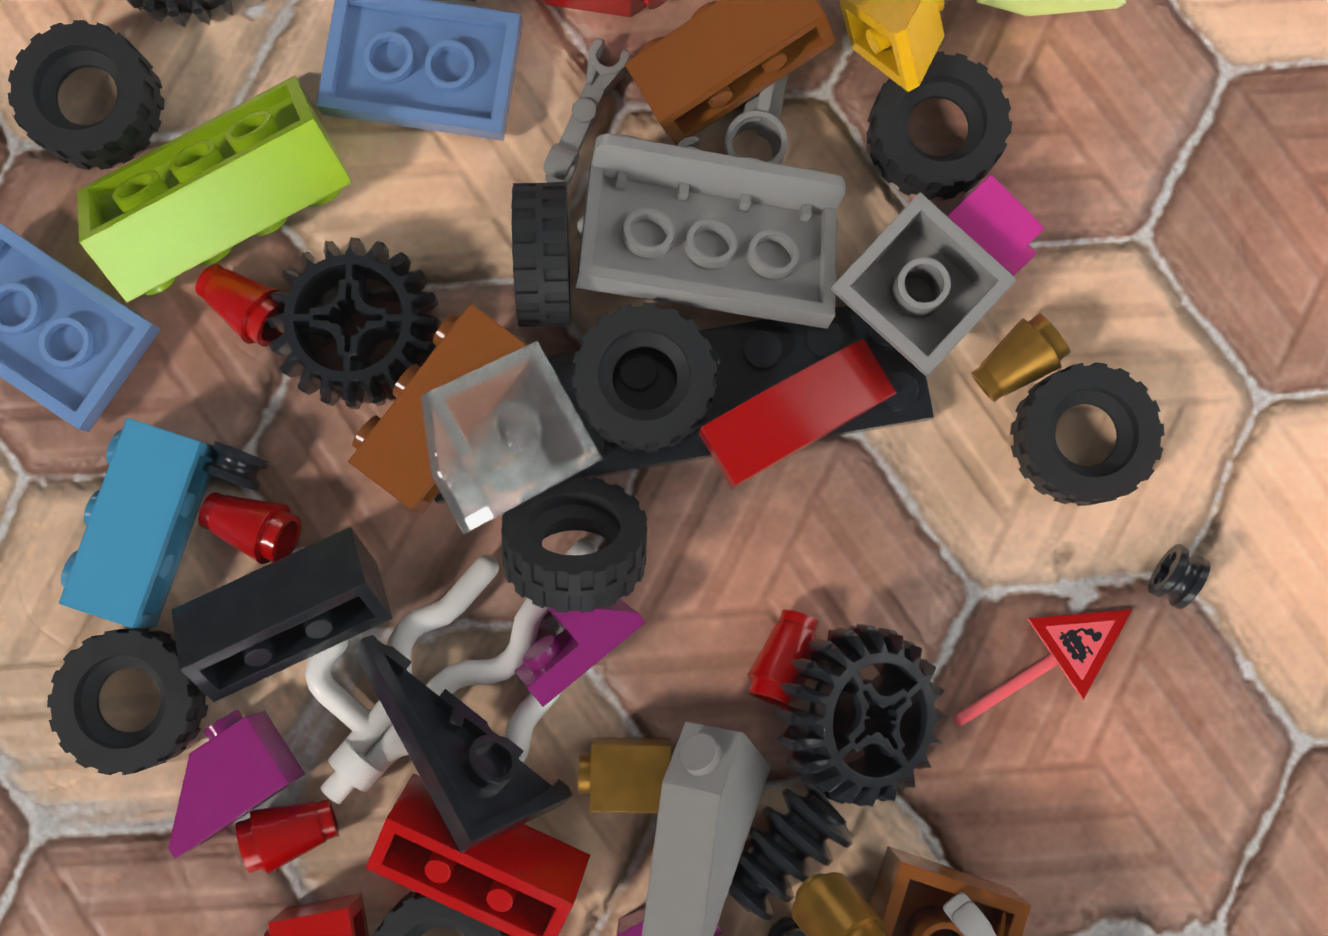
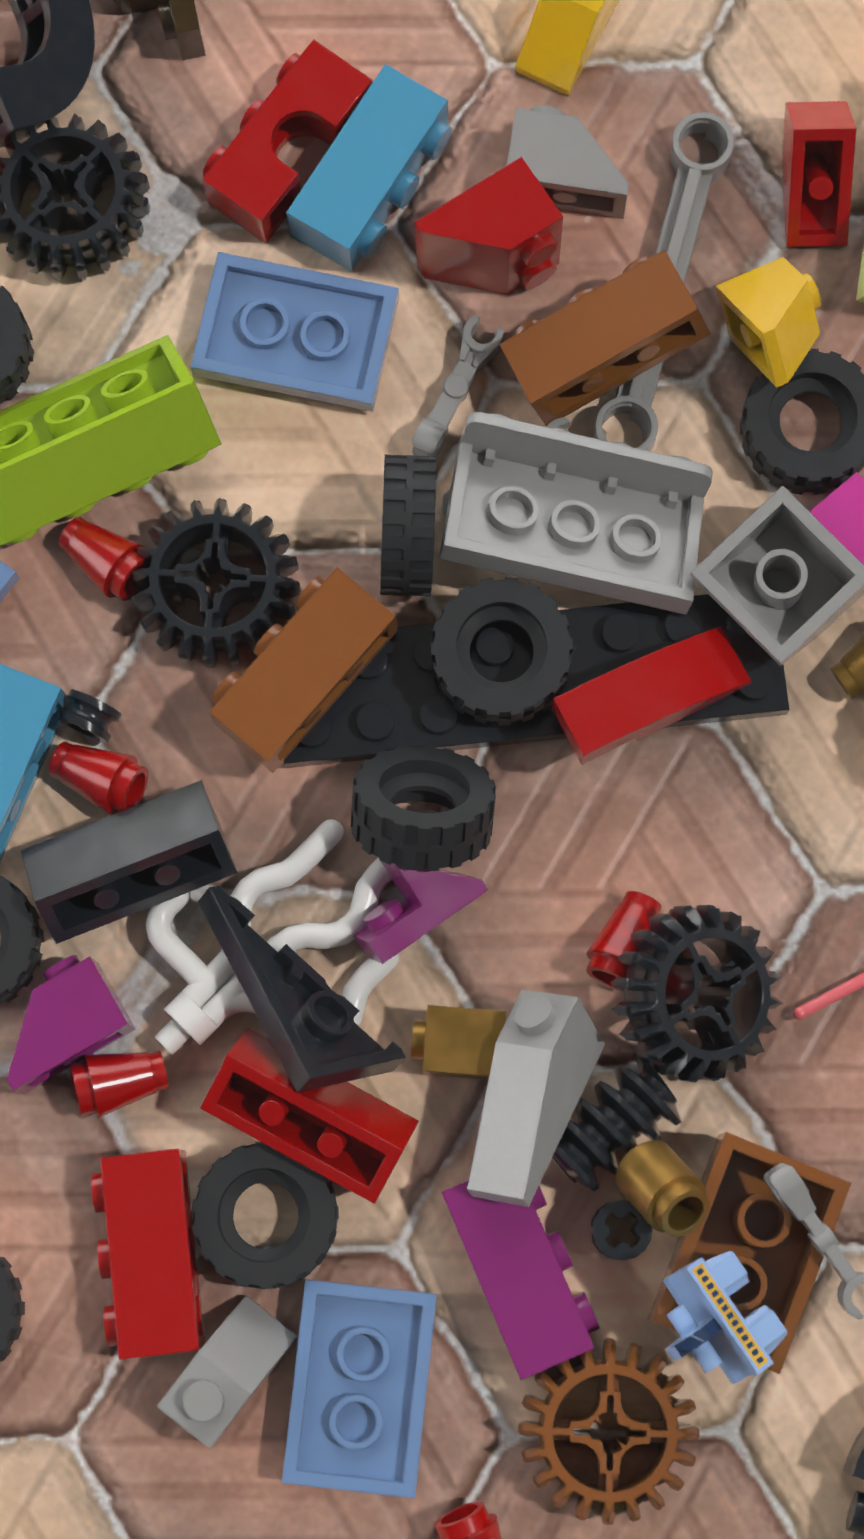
camera: 10 degrees right, 5 degrees down
clear slope [421,341,602,534] -> none

